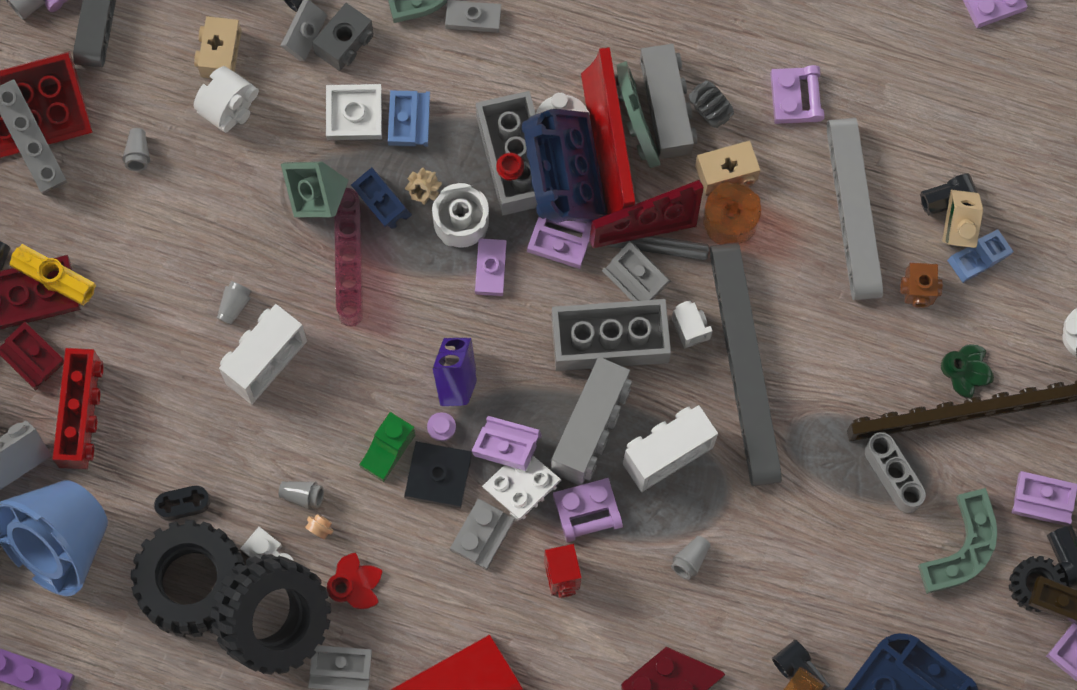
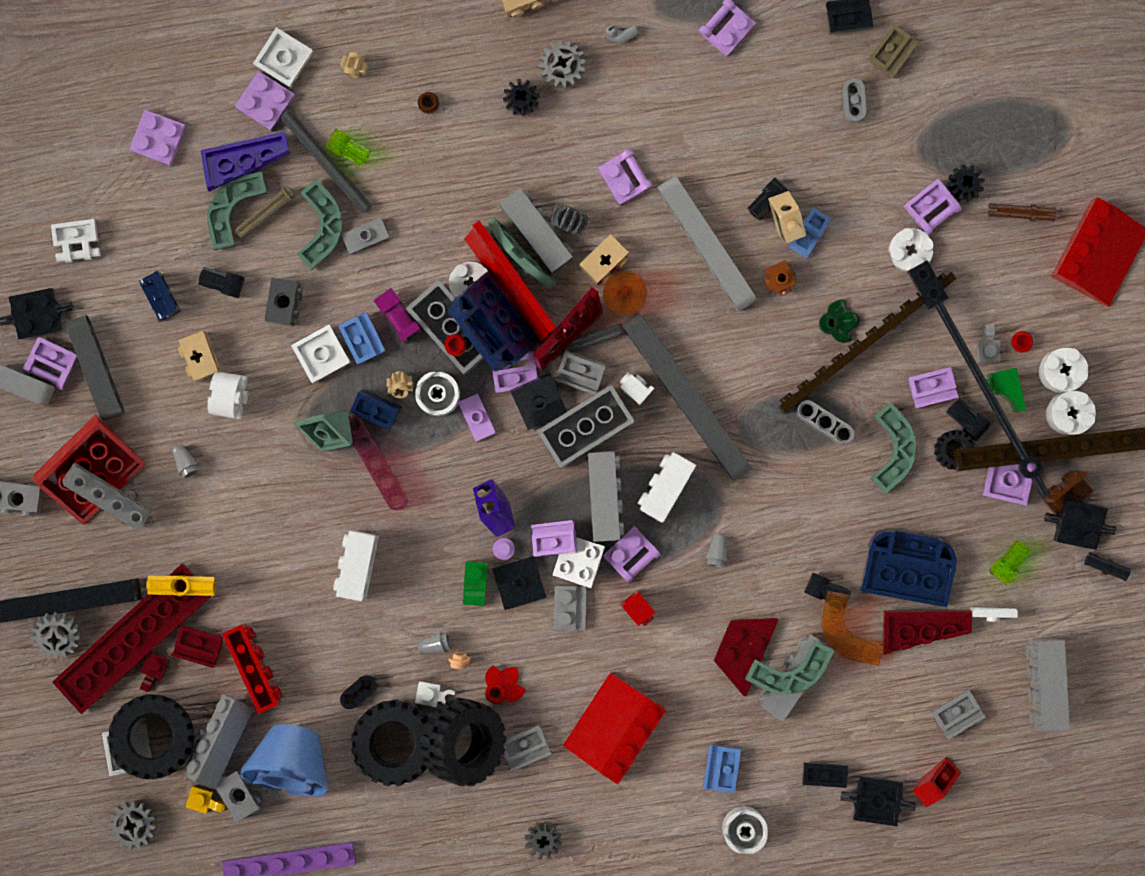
camera: 25 degrees left, 15 degrees up
light grey cone [216,281,251,325] -> none
light grey plate [280,0,327,61] -> none
none -> magenta piece [373,288,423,344]
none -> black plate [510,373,567,430]

